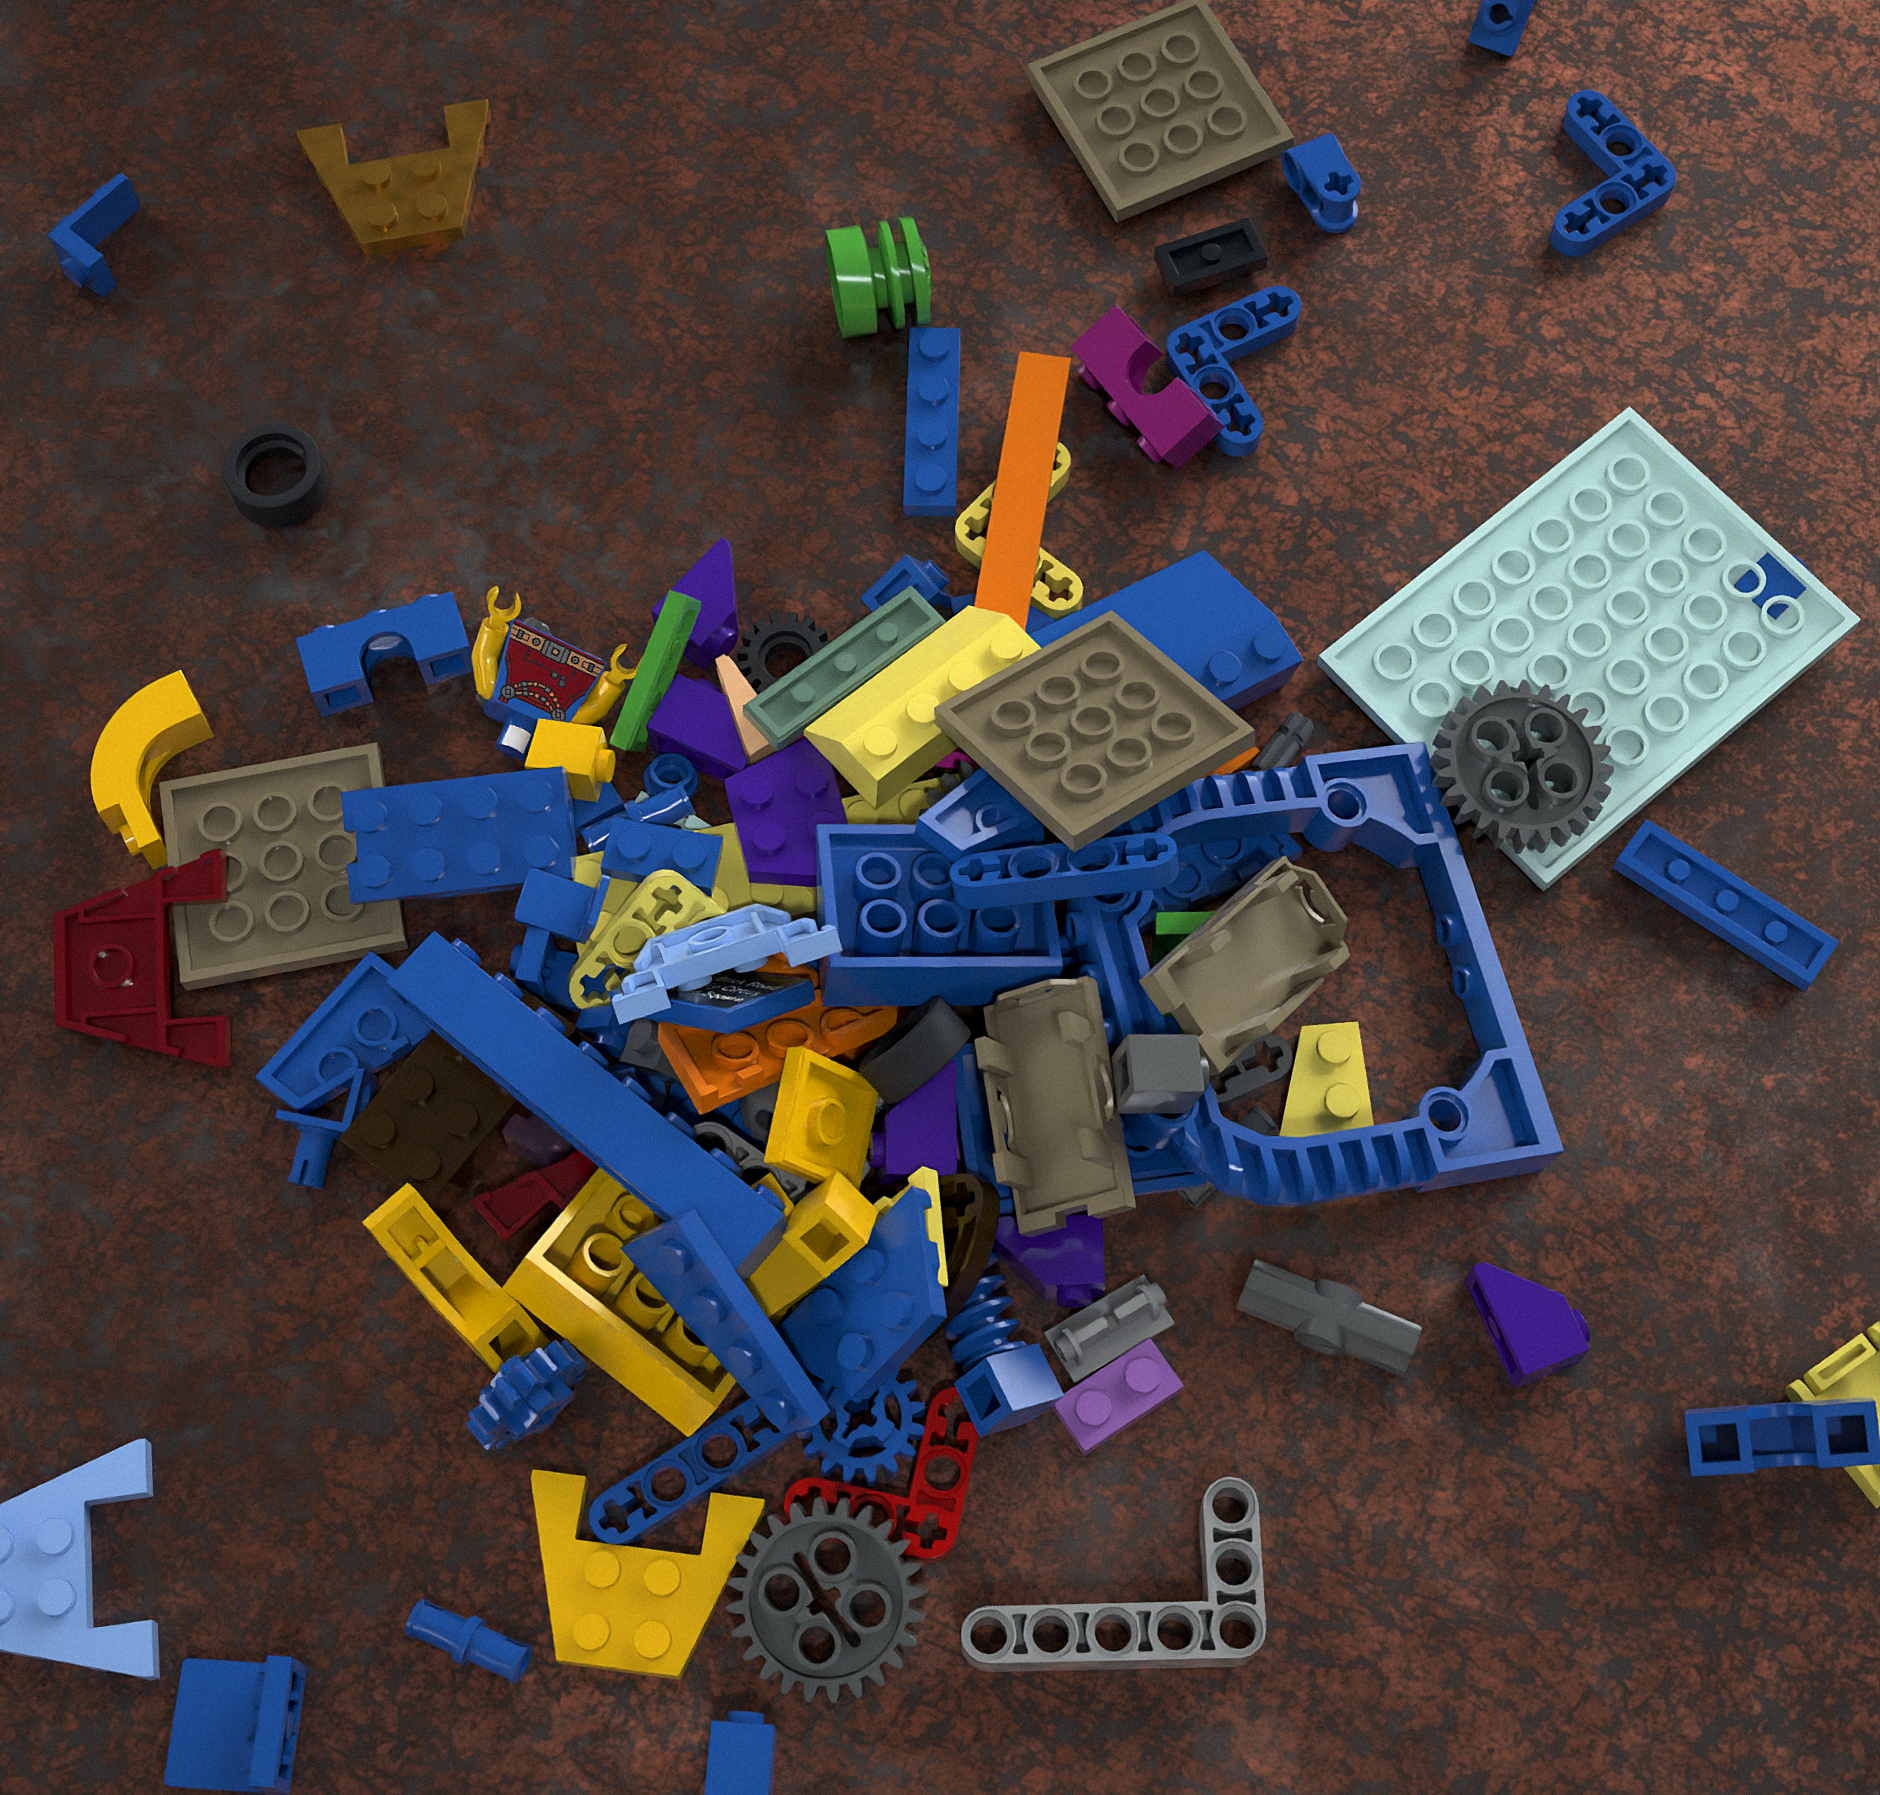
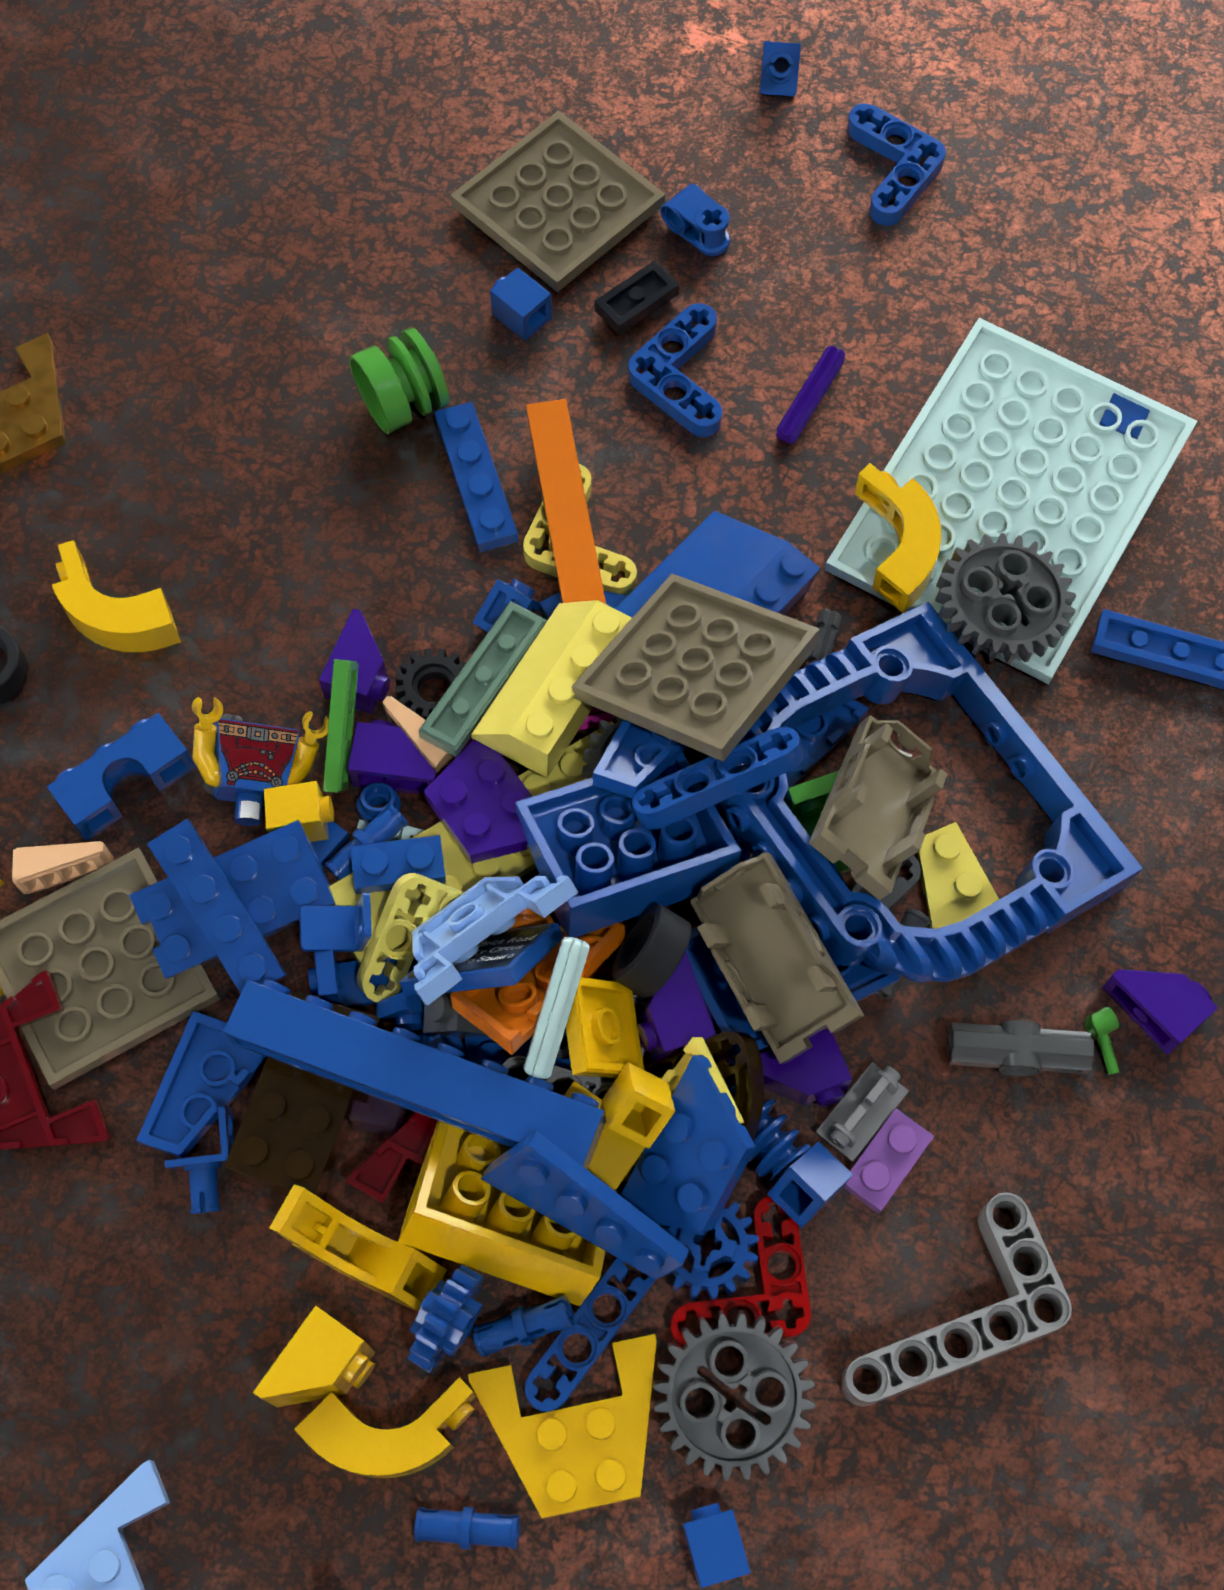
camera: 20 degrees left, 0 degrees up
magenta arch [1070,304,1225,469] -> none
dark grey brick [1111,1034,1209,1113] -> none
none -> light nougat slope [12,841,114,894]
none -> yellow arch [52,540,181,652]
none -> blue plate [147,819,287,993]
none -> yellow slope [253,1305,376,1408]
none -> yellow arch [294,1377,477,1478]
none -> blue pin [473,1295,575,1357]
none -> blue brick [490,267,552,341]
none -> light aqua axle [523,937,590,1079]
none -> dark purple axle [776,345,845,444]
none -> yellow arch [855,463,941,613]
none -> bright green hand [1084,1007,1120,1075]

